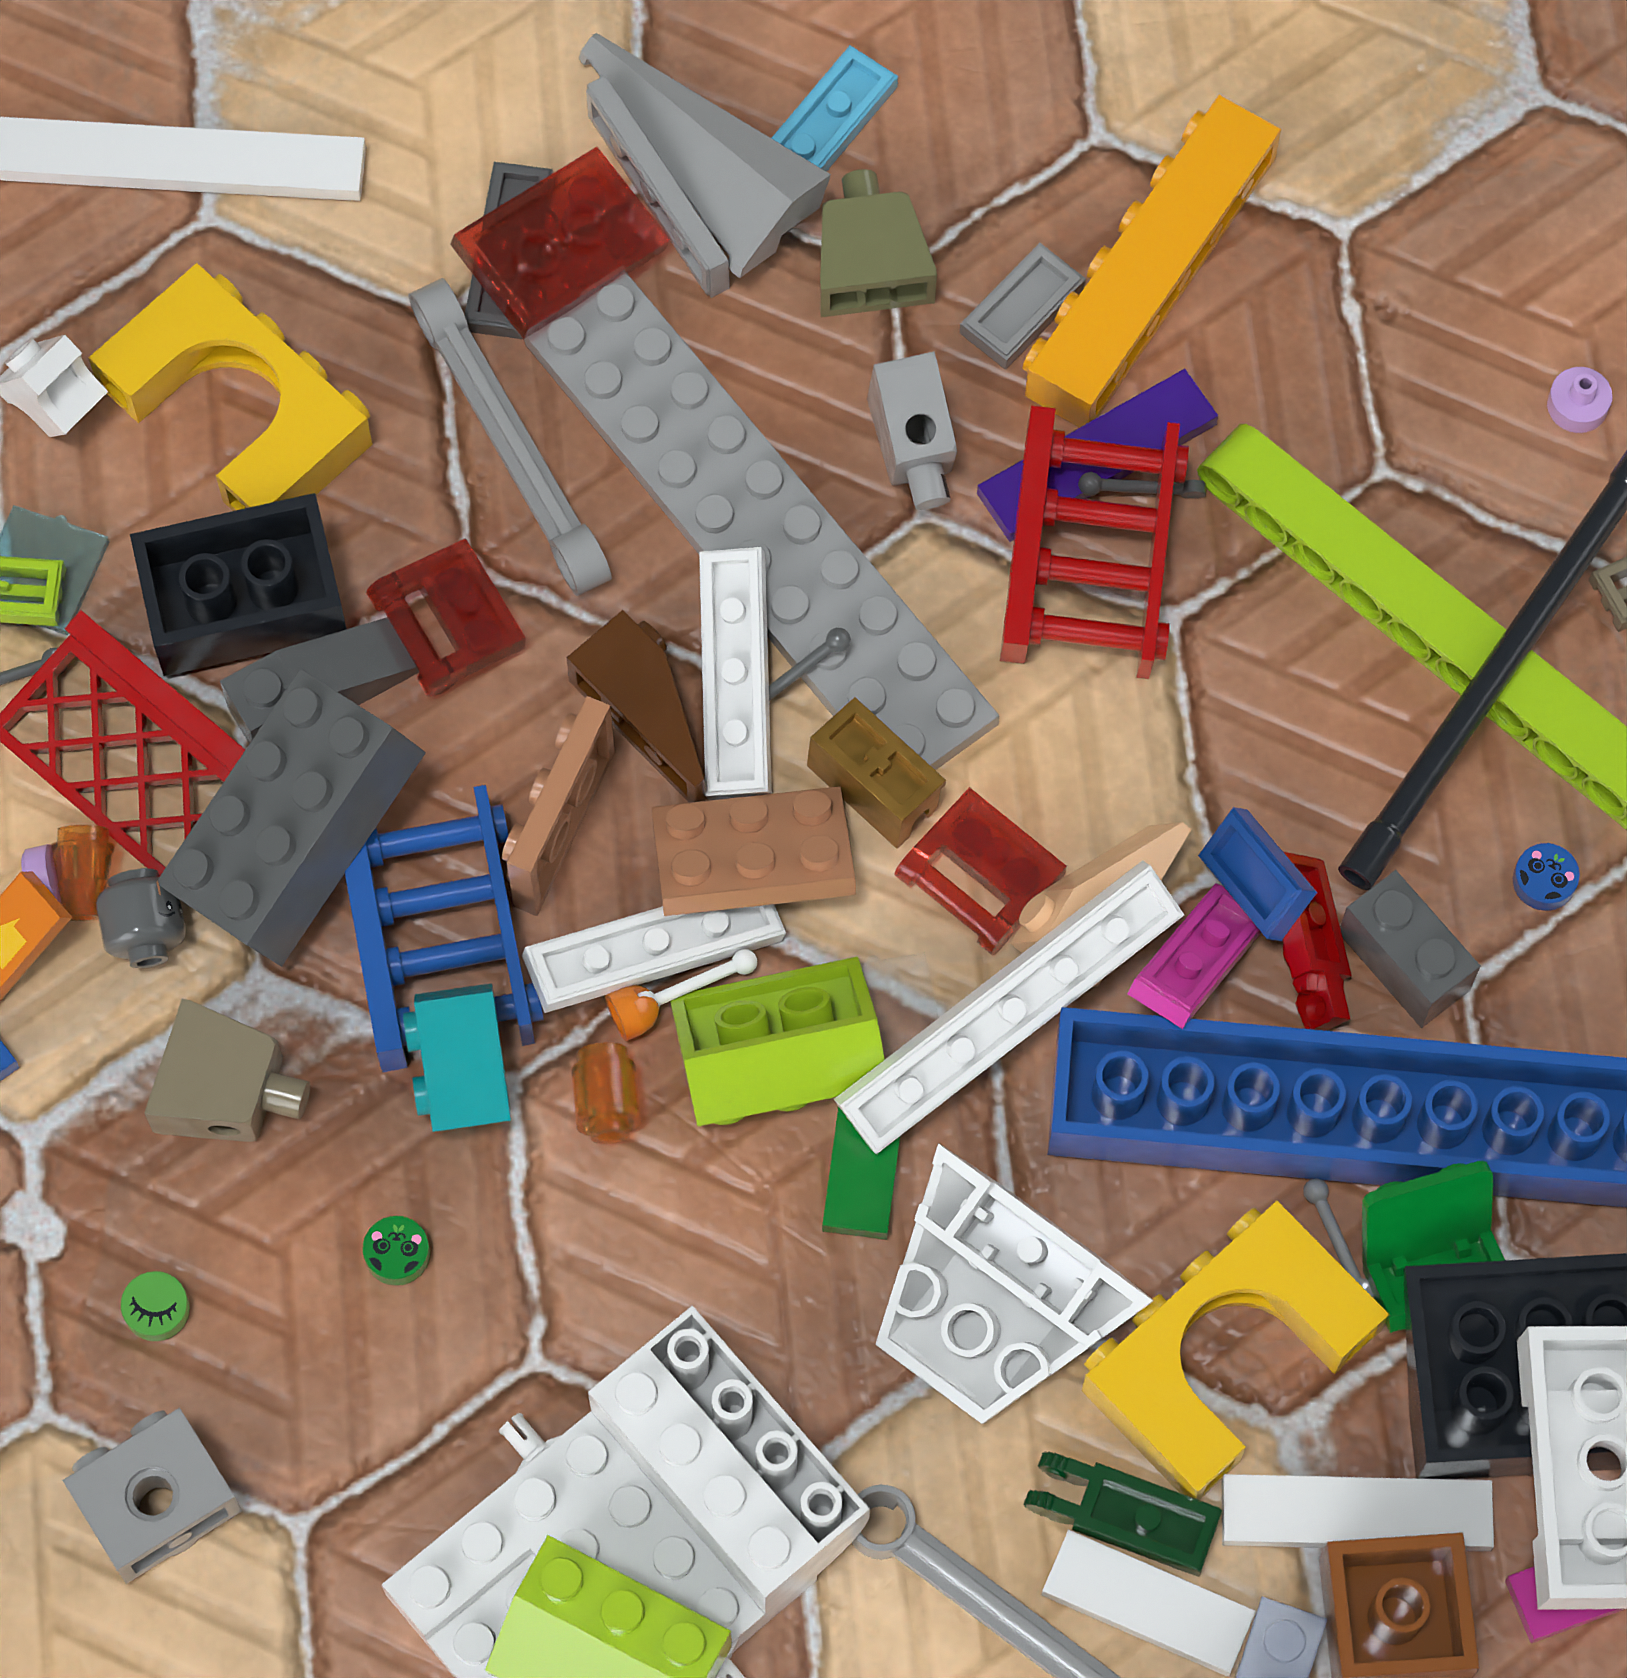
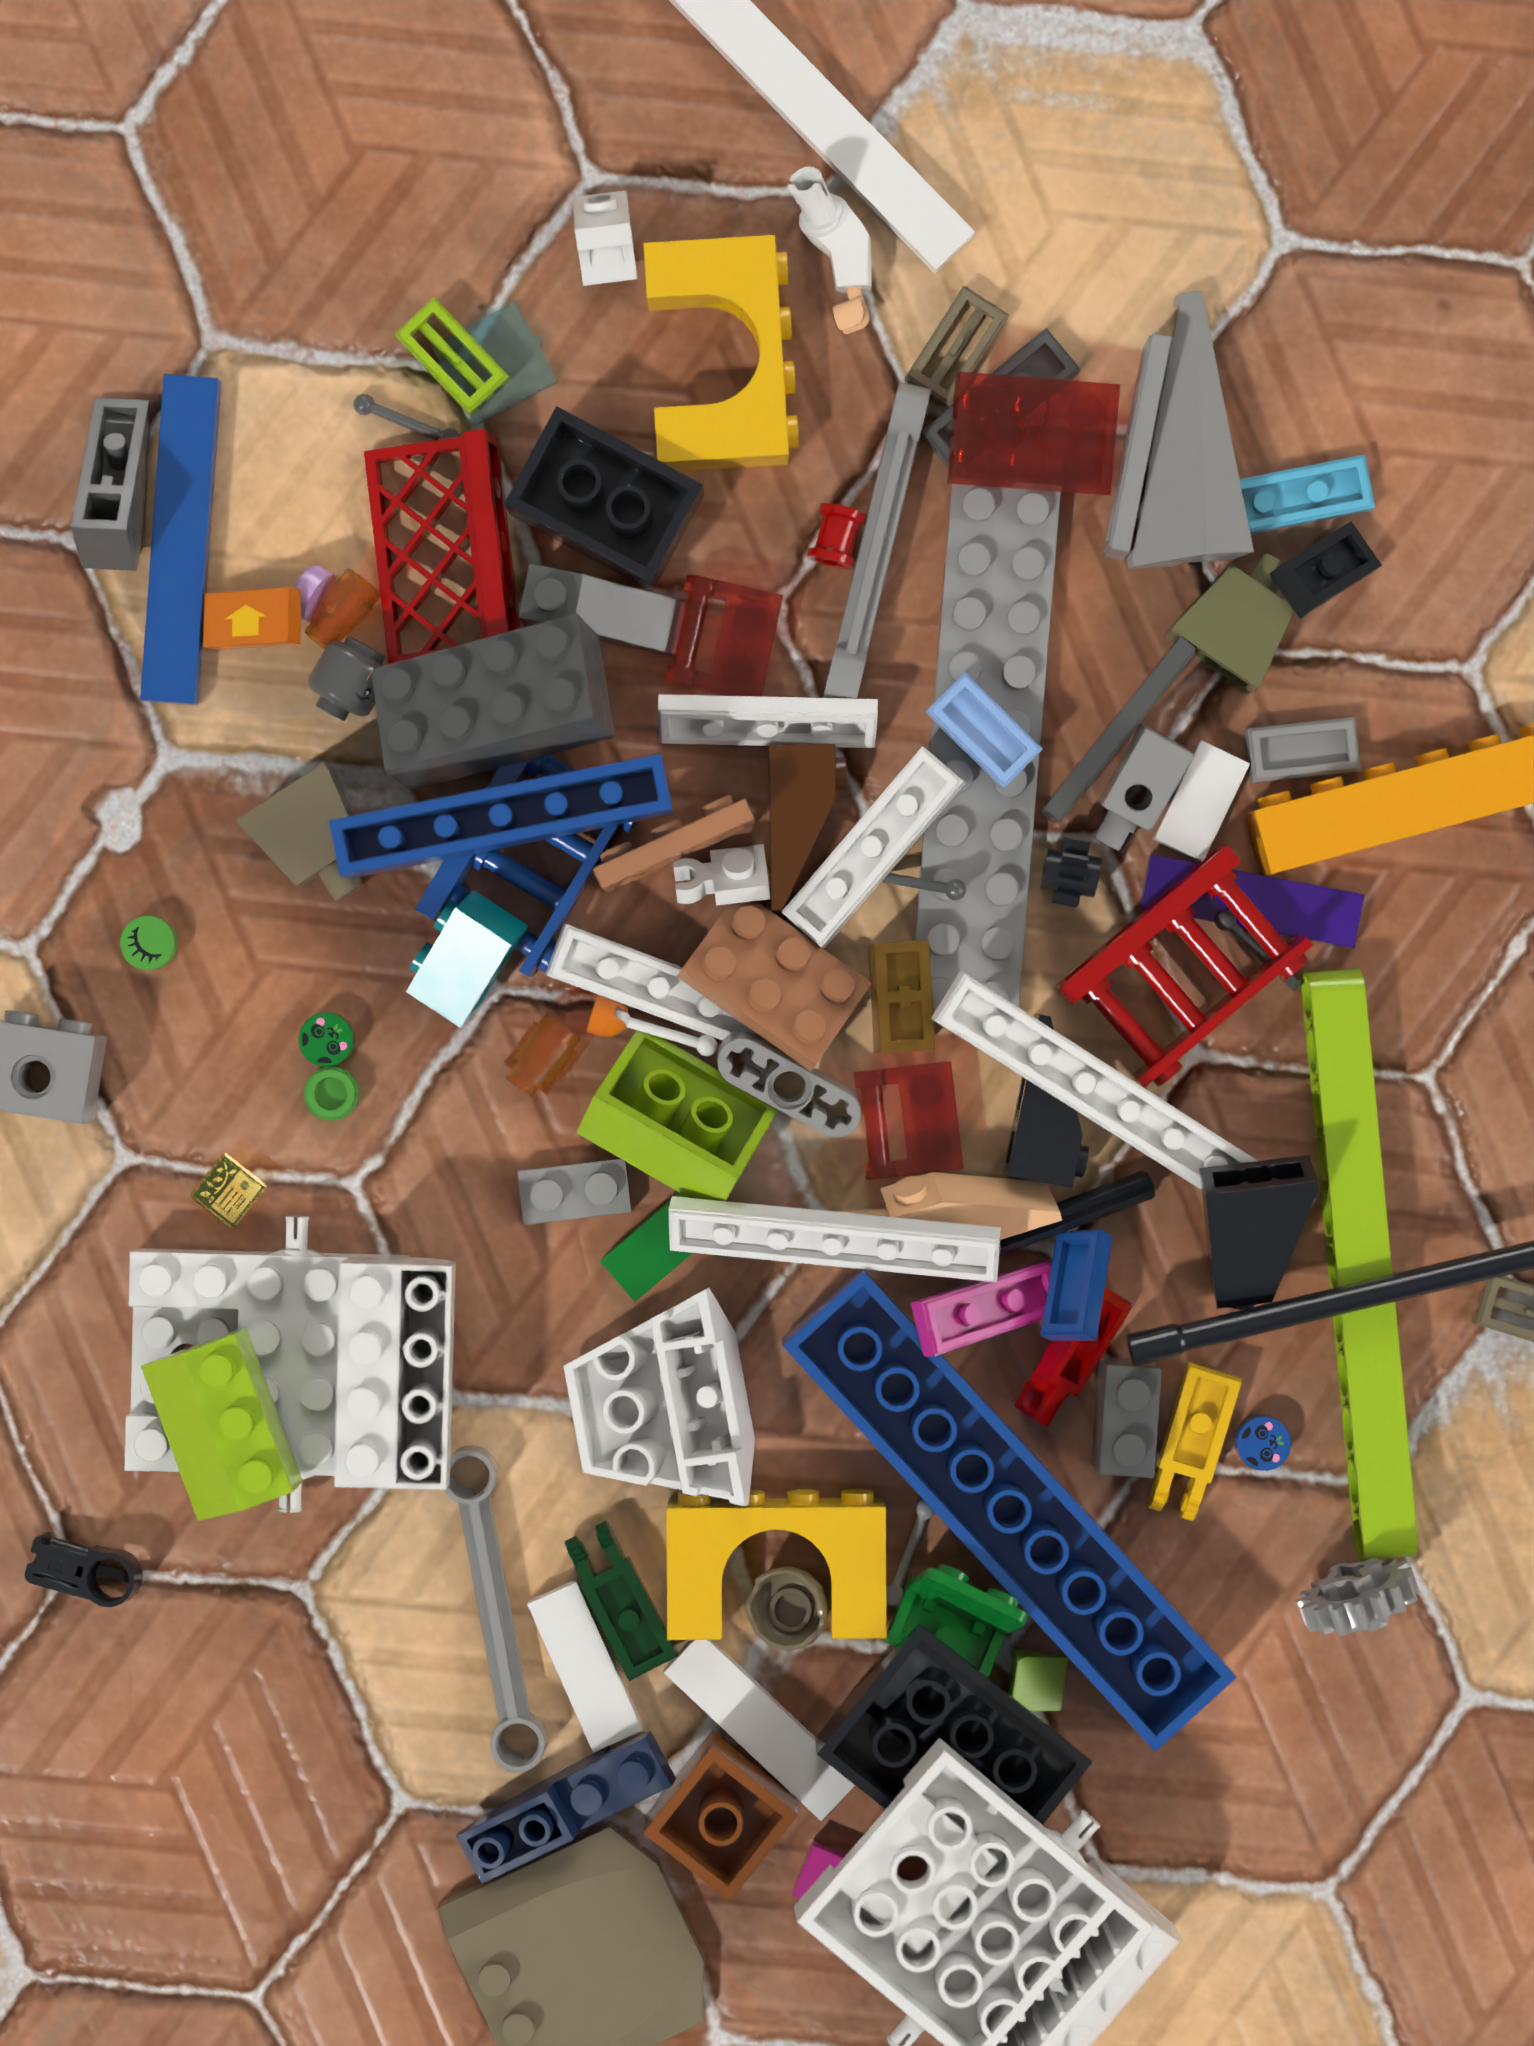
camera: 40 degrees right, 20 degrees up
none -> clear yellow tile [189,1153,268,1230]
none -> bright green tile [304,1066,361,1121]
none -> blue brick [329,754,674,879]
none -> light grey plate [517,1158,632,1225]
none -> white tile [658,694,878,748]
none -> white plate [673,844,770,906]
none -> light grey beam [717,1032,861,1138]
none -> dark tan hair [746,1566,829,1652]
none -> white arm [788,166,872,334]
none -> red bush [807,503,867,570]
none -> dark tan tile [904,286,1009,409]
none -> light blue tile [925,672,1043,789]
none -> white tile [931,972,1317,1206]
none -> black axle [999,1171,1155,1256]
none -> black slope [1003,1014,1089,1188]
none -> lime slope [1008,1649,1068,1711]
none -> dark grey tile [1039,637,1196,824]
none -> black gear [1040,838,1102,908]
none -> yellow hinge [1148,1361,1242,1521]
none -> white tile [1152,740,1250,862]
none -> black slope [1199,1155,1318,1310]
none -> black plate [1269,521,1382,619]

